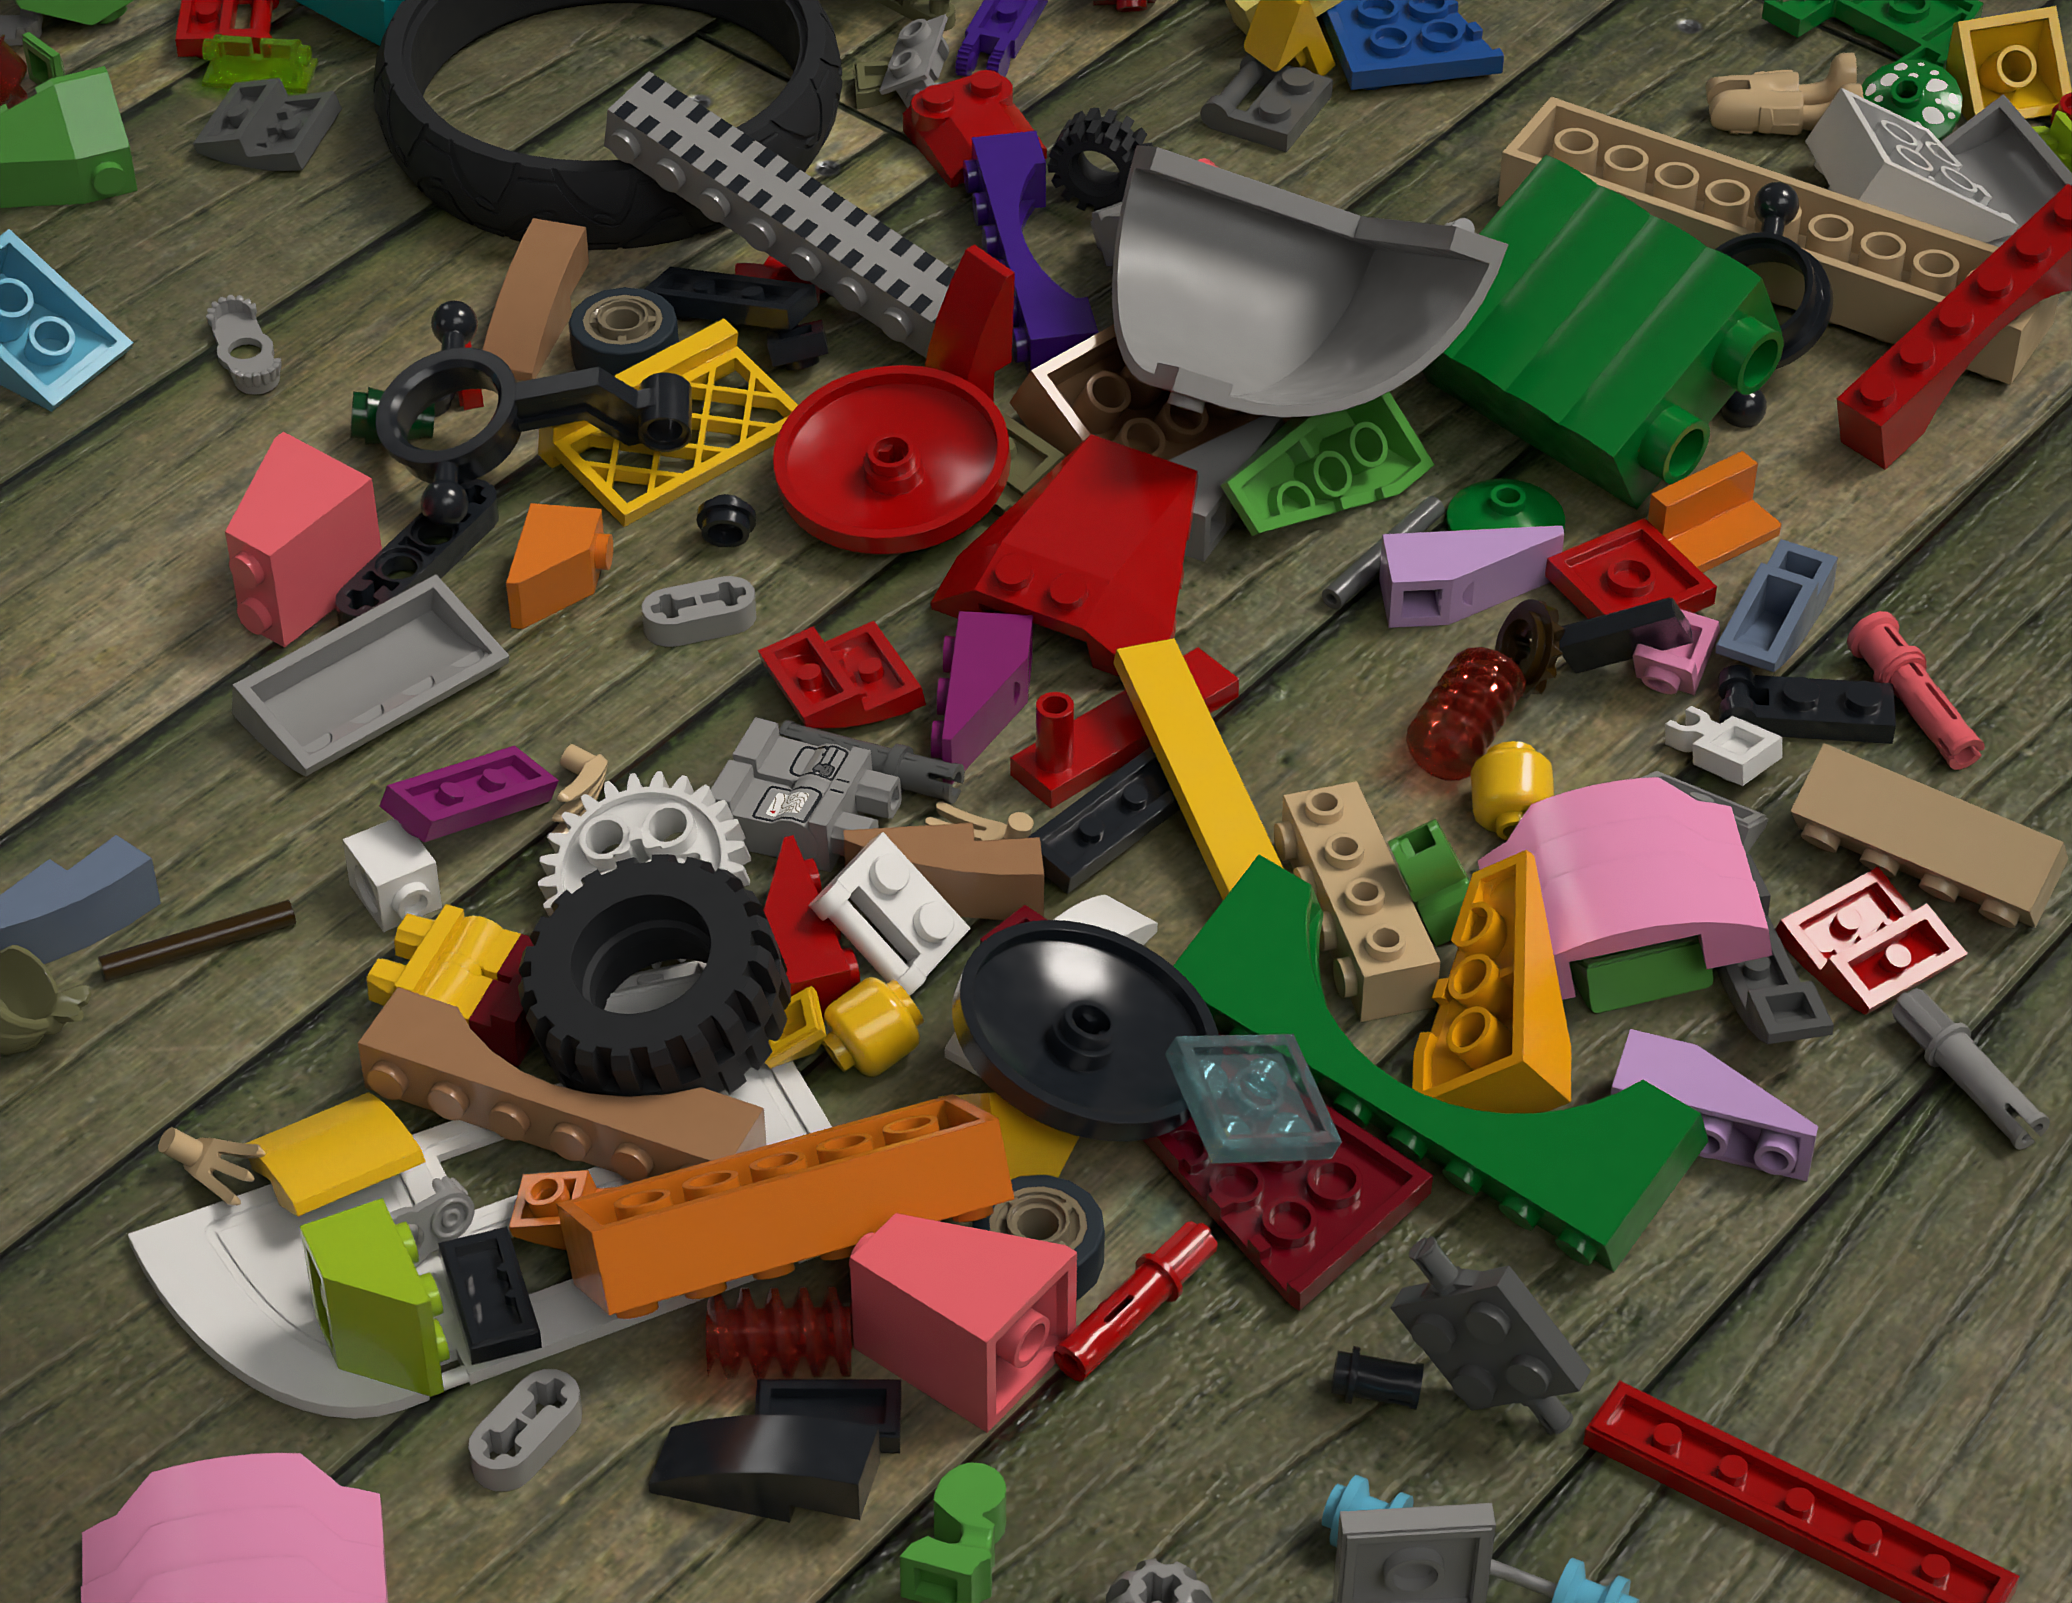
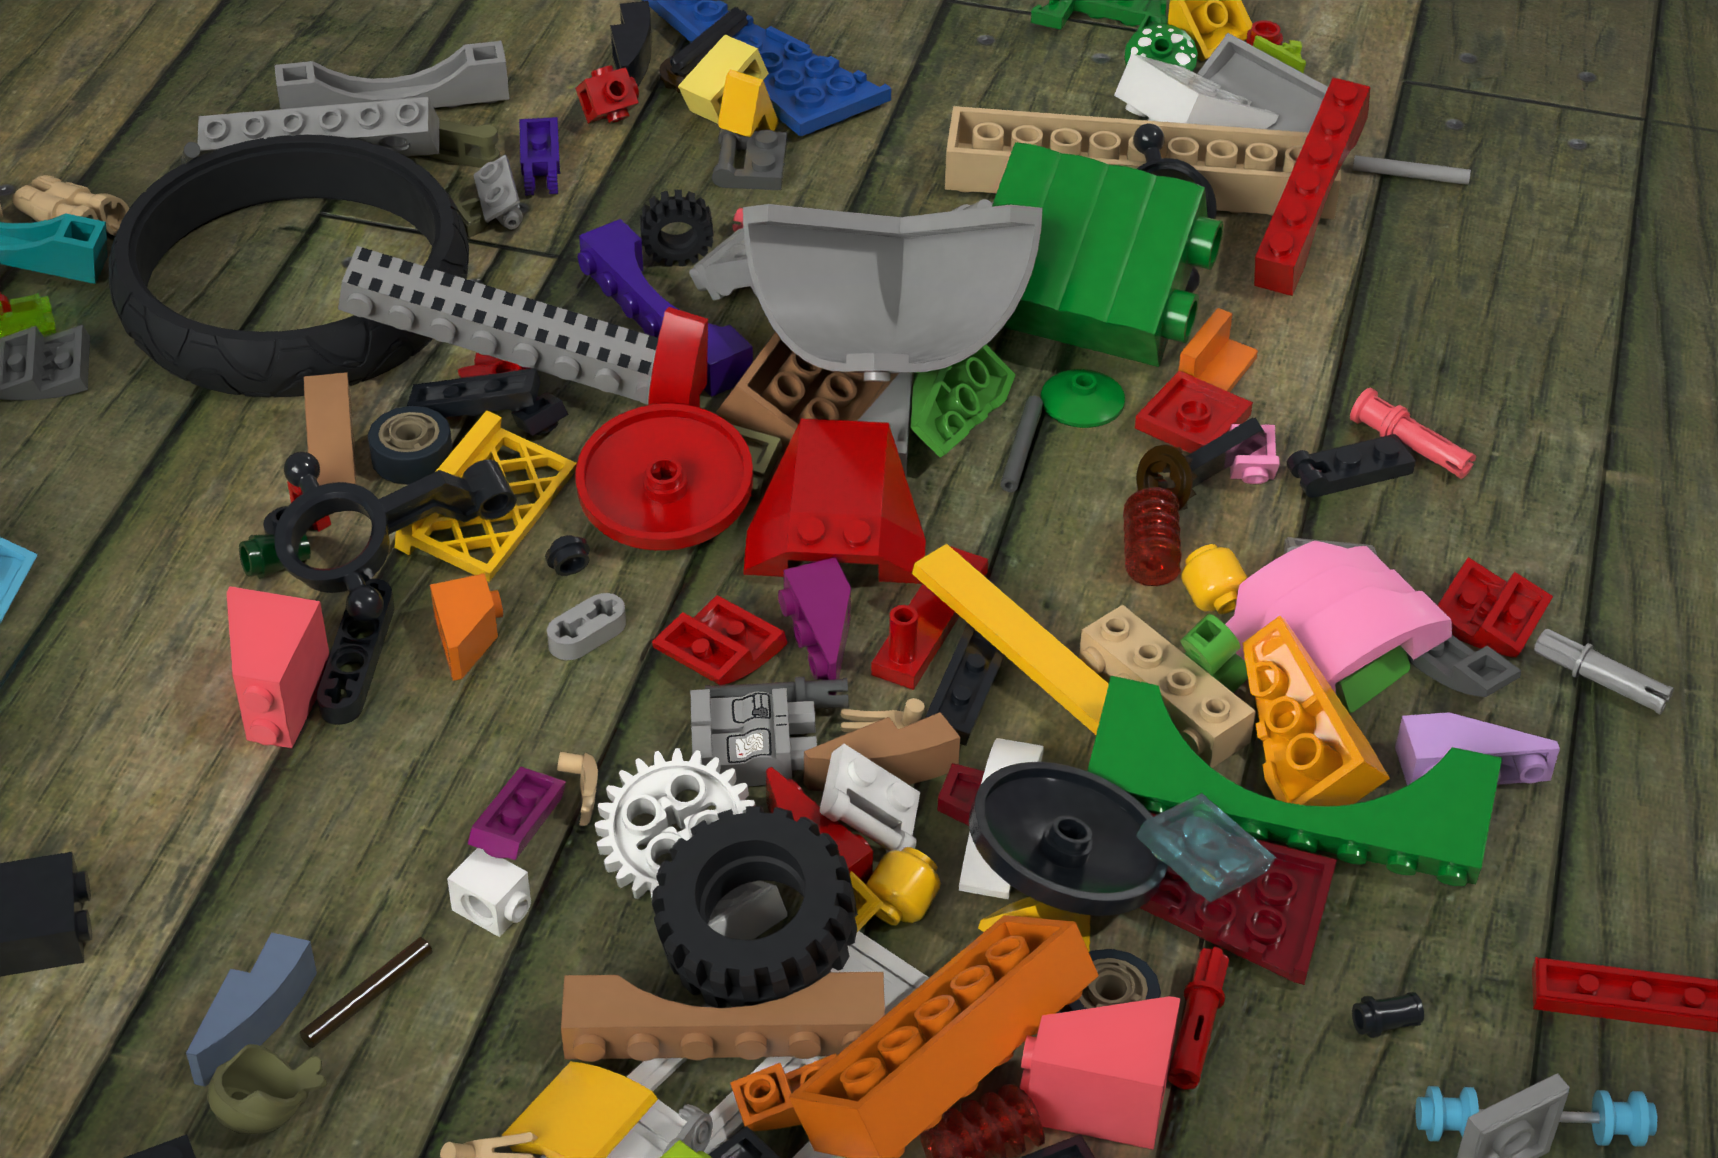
camera: 25 degrees left, 0 degrees up
light grey piece [206,295,282,395] -> none
light grey slope [232,575,510,777] -> none
yellow hips [367,904,535,1067] -> none
red slope [903,70,1047,188] -> none
lavender slope [1379,525,1564,628] -> none
dark grey plate [1390,1236,1591,1435] -> none
white plate [1665,706,1782,786] -> none
tan piece [1705,53,1863,135] -> none
sand blue slope [1716,539,1838,672] -> none
tan brick [1791,743,2068,928] -> none

